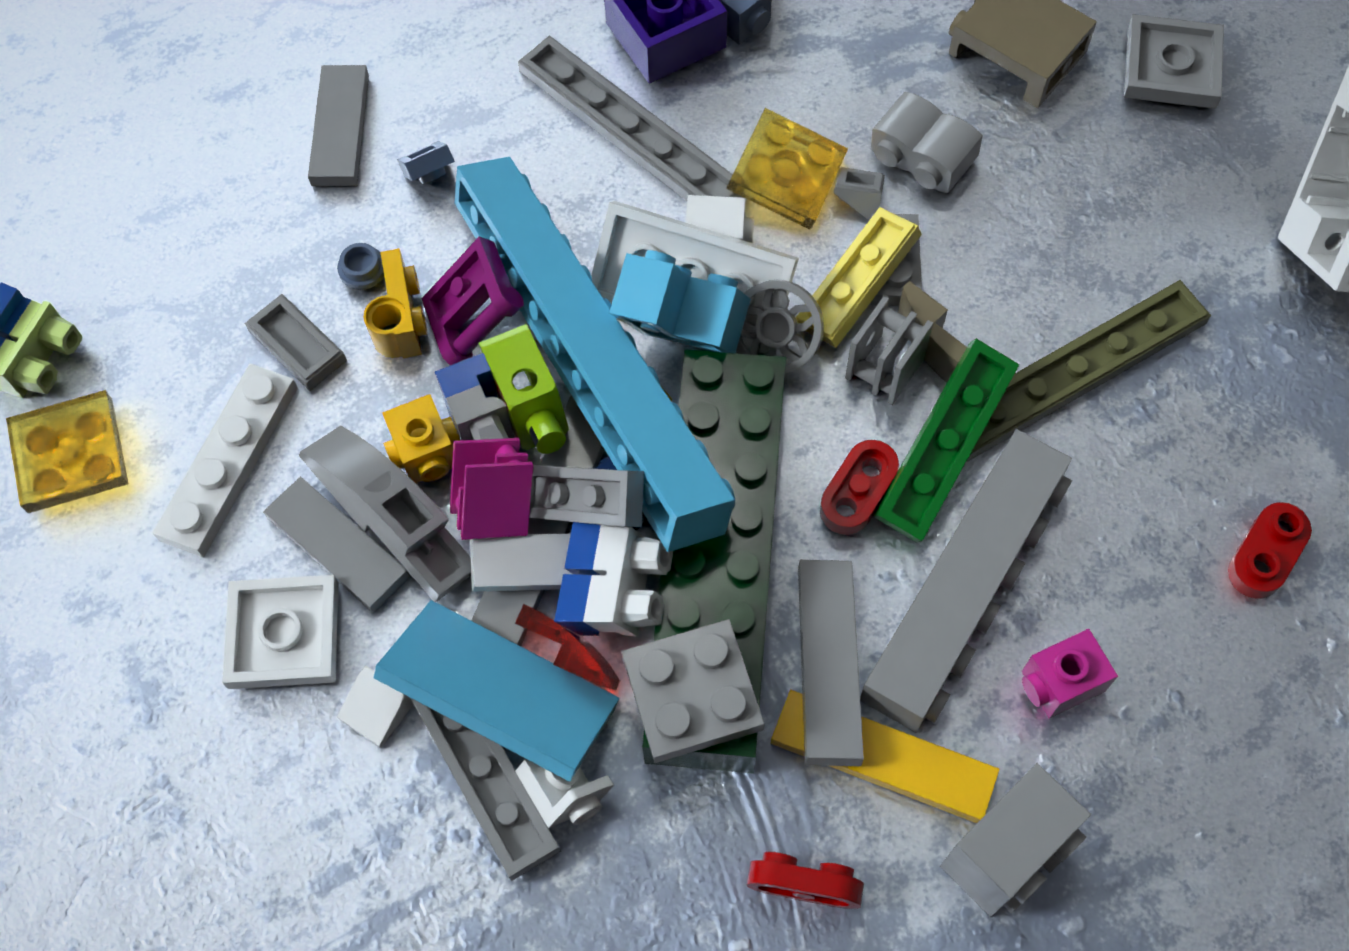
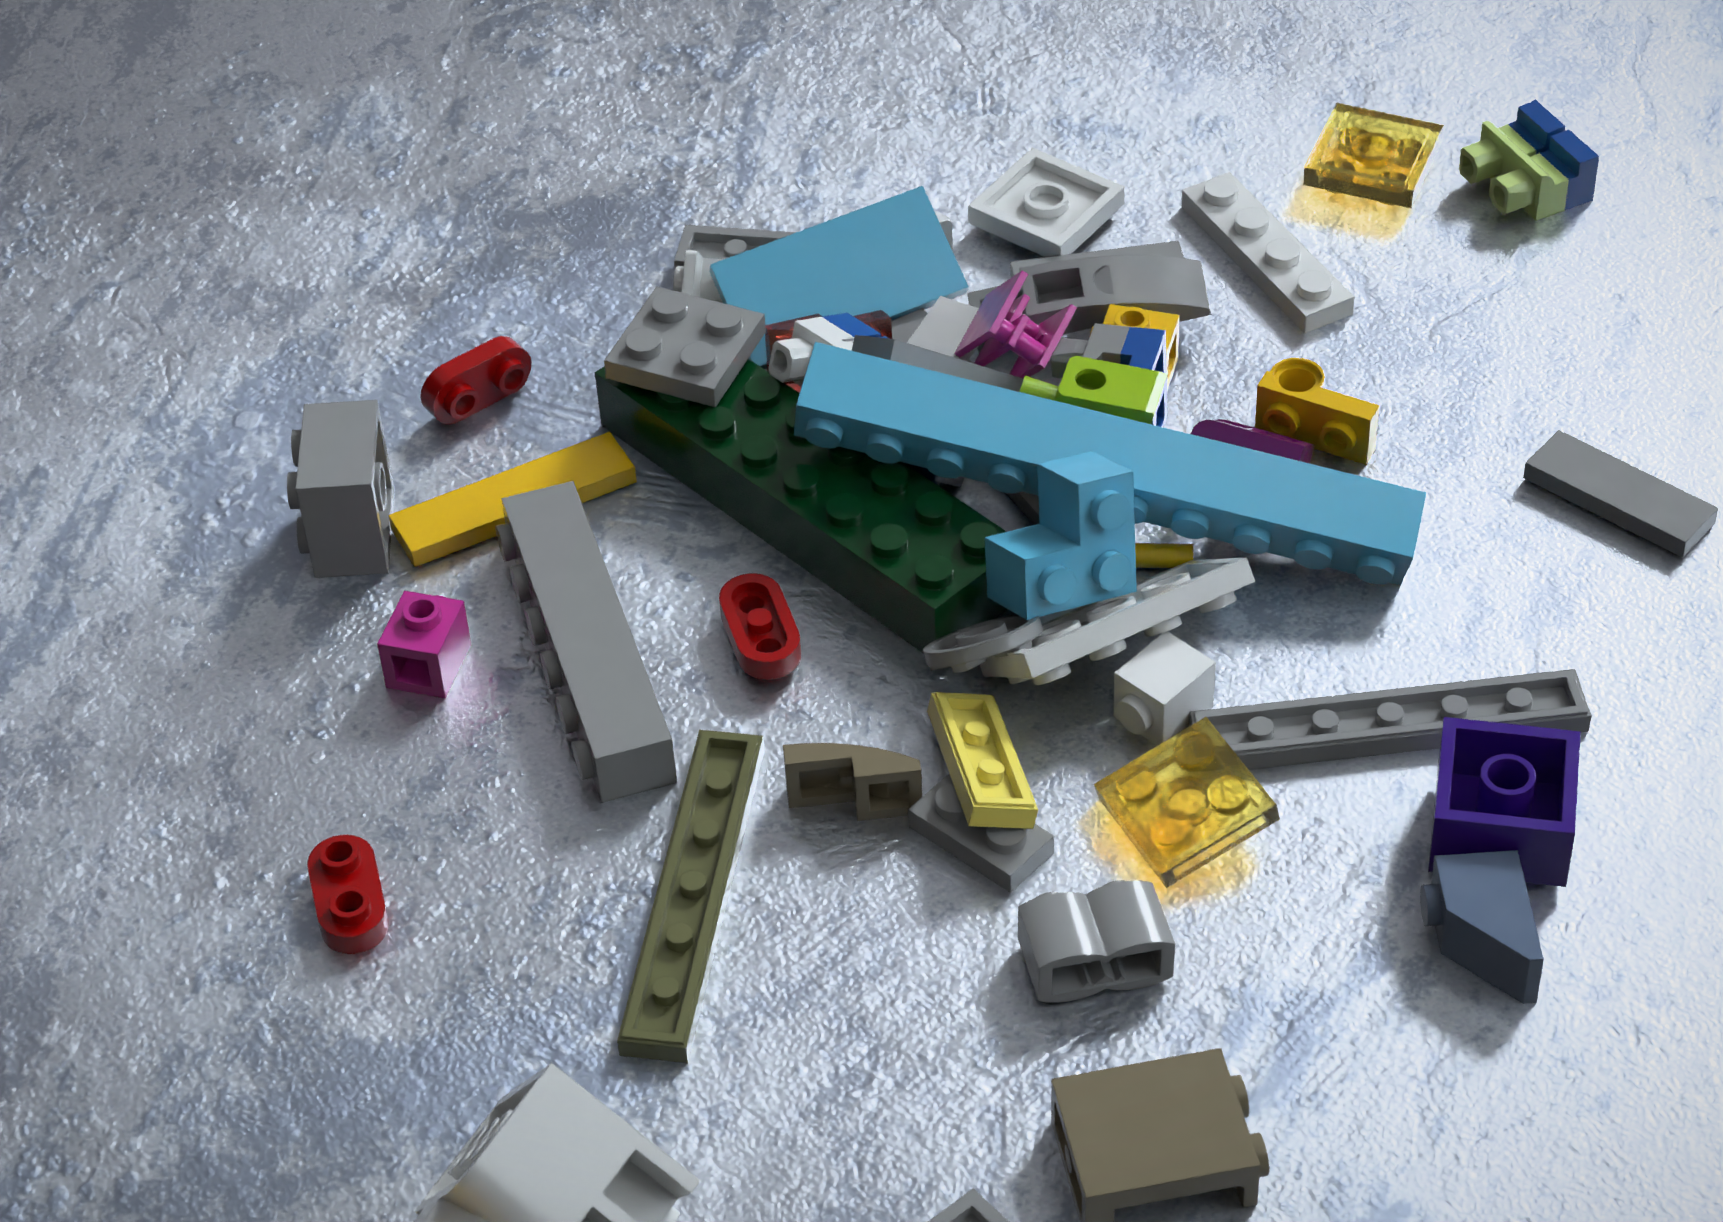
camera: 130 degrees right, 20 degrees down
light grey tile [244,294,347,391] -> none
sand blue plate [337,243,384,290] -> none
sand blue plate [397,141,455,184] -> none
light grey tile [798,559,864,766] -> none
light grey slope [834,167,885,220] -> none
light grey piece [845,296,933,405] -> none
green plate [873,338,1020,543] -> none

